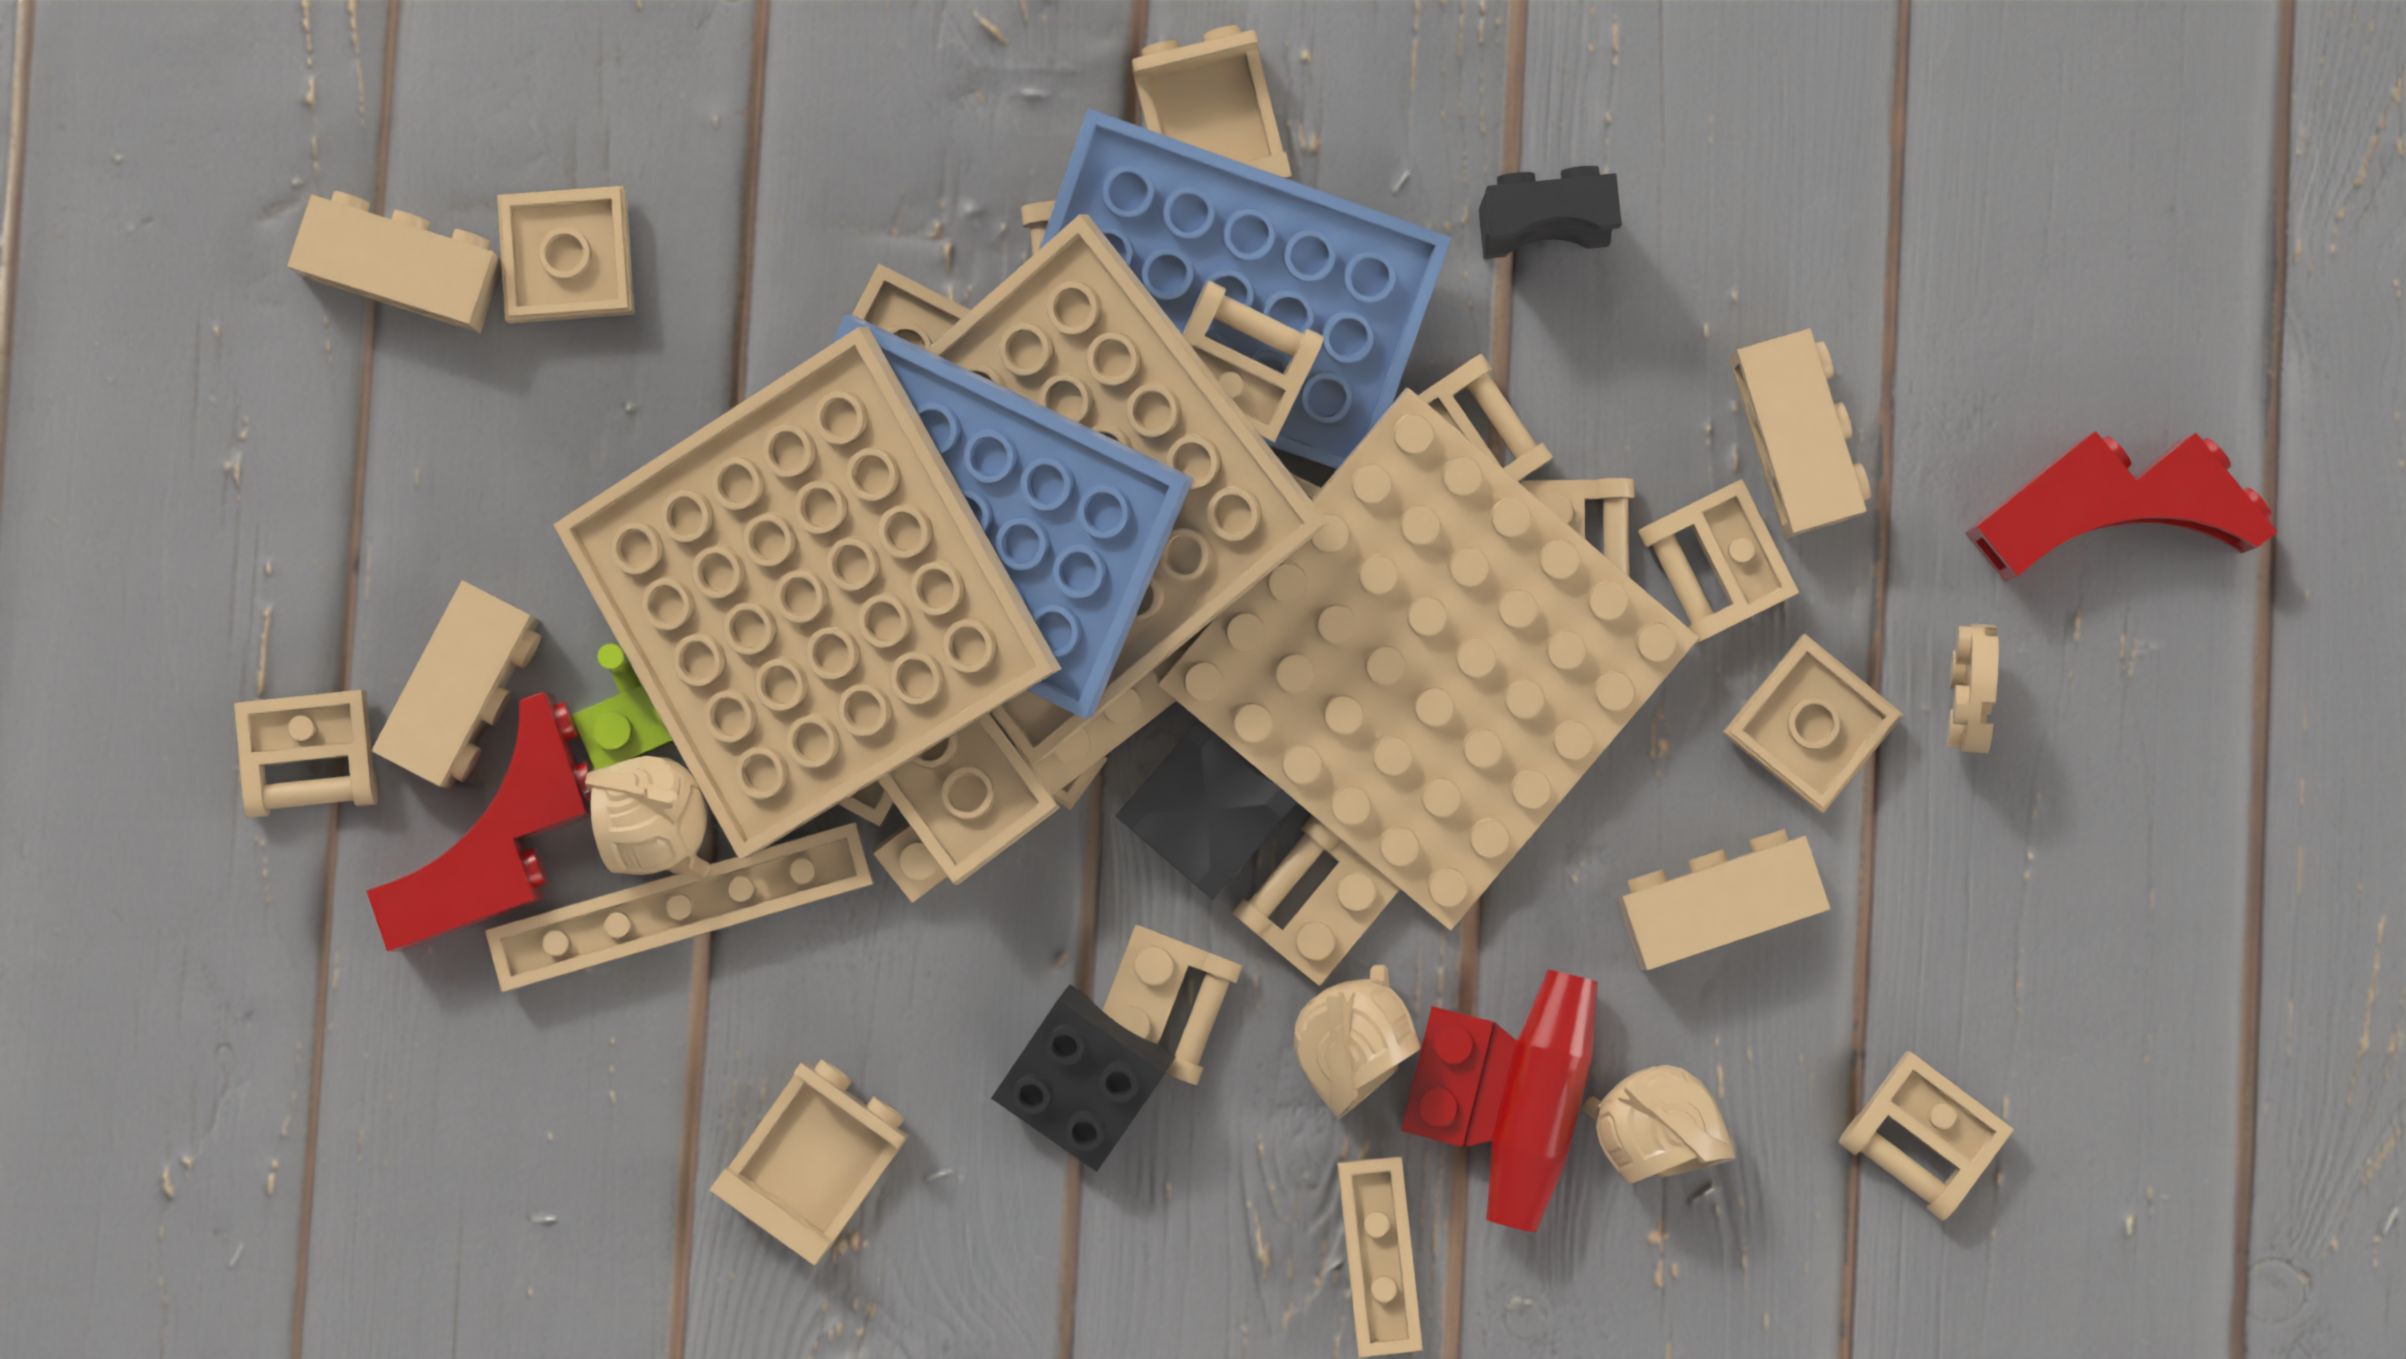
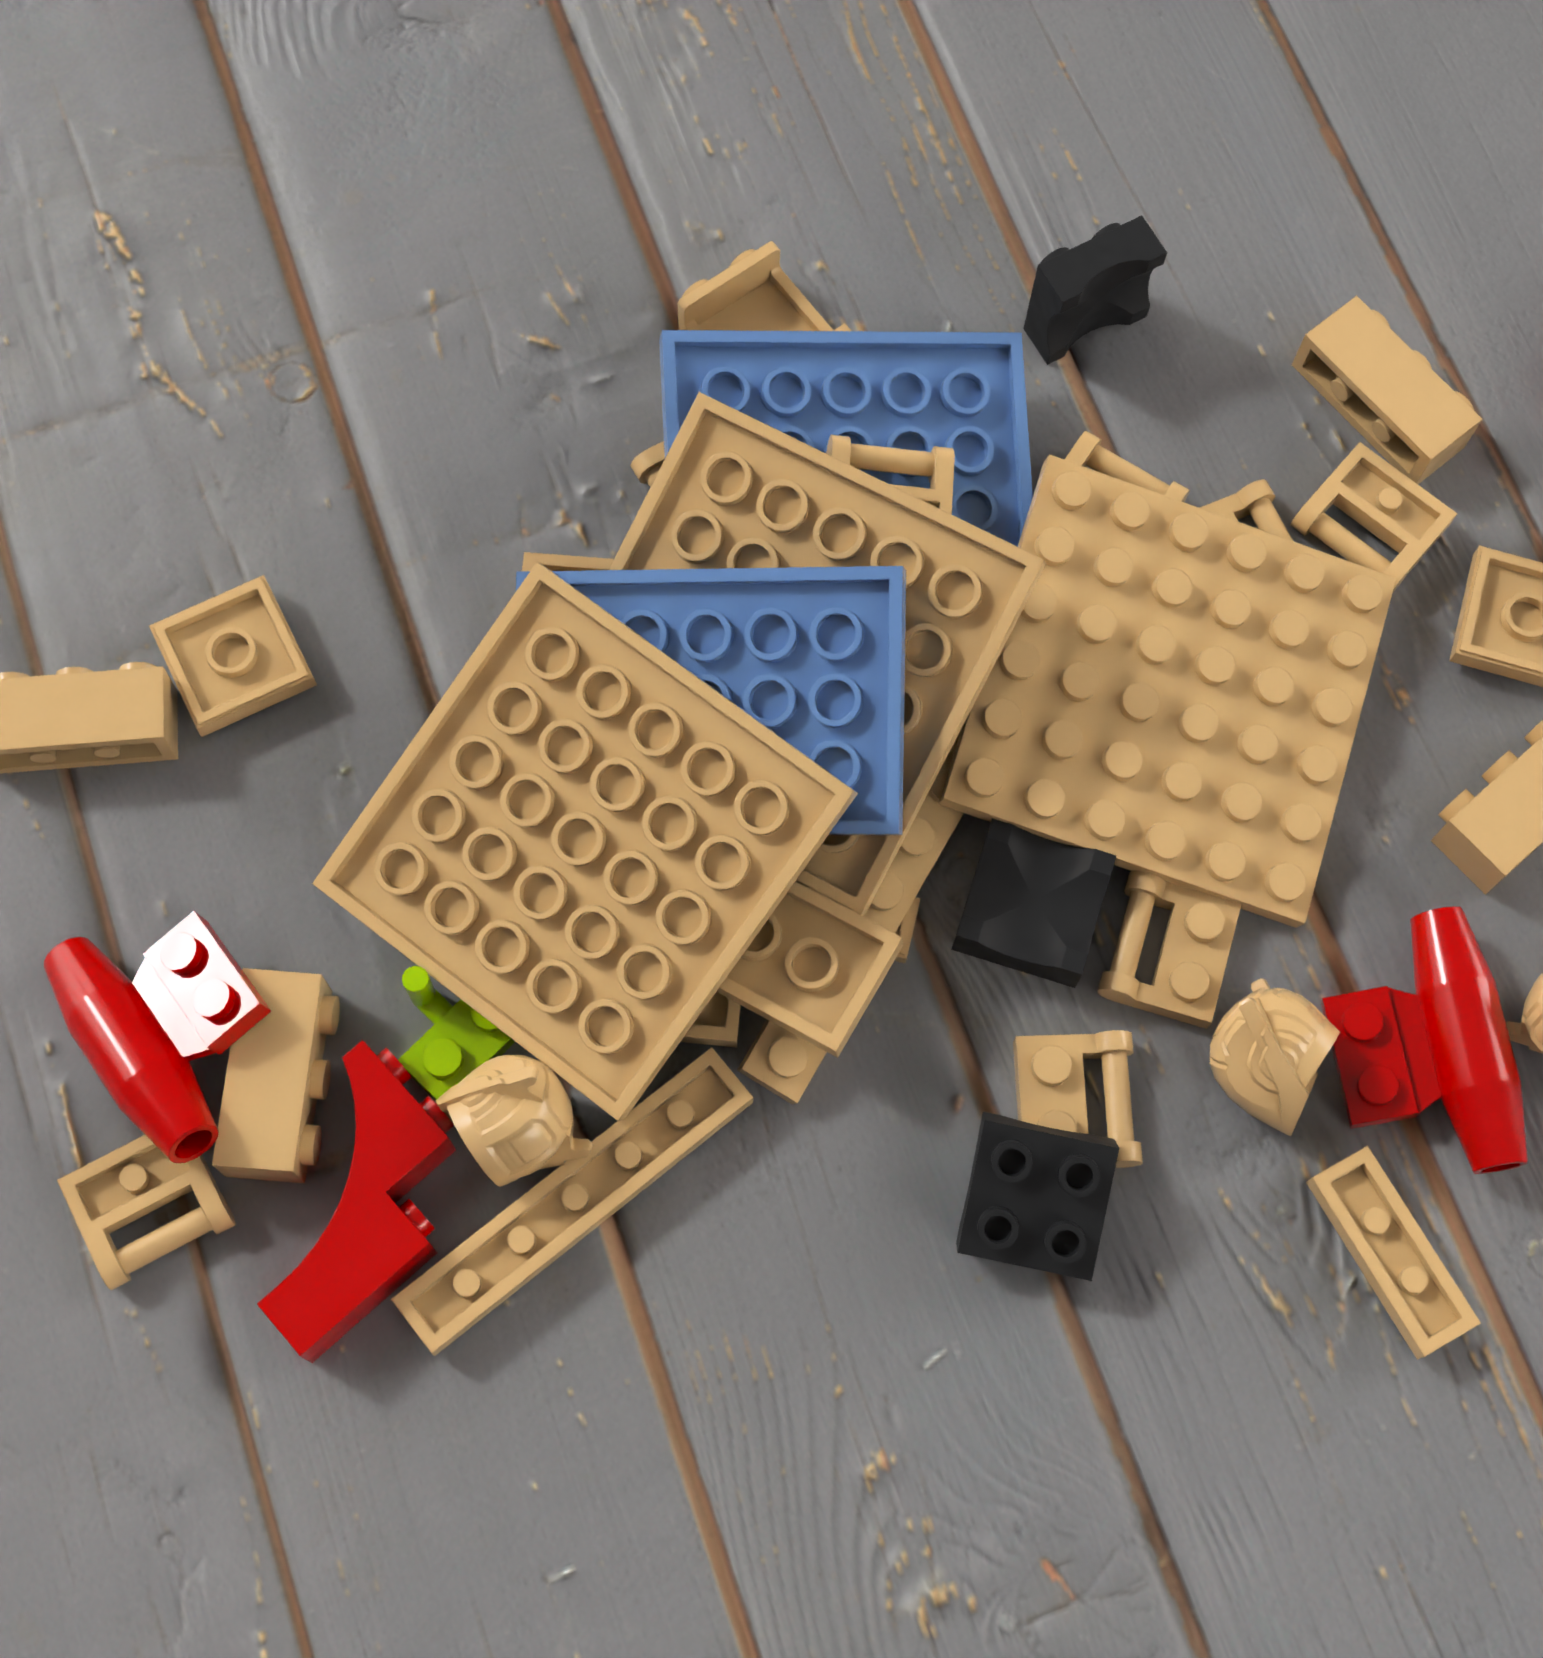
camera: 25 degrees left, 15 degrees down
tan panel [709,1059,910,1266] -> none
none -> red plate [44,911,271,1163]

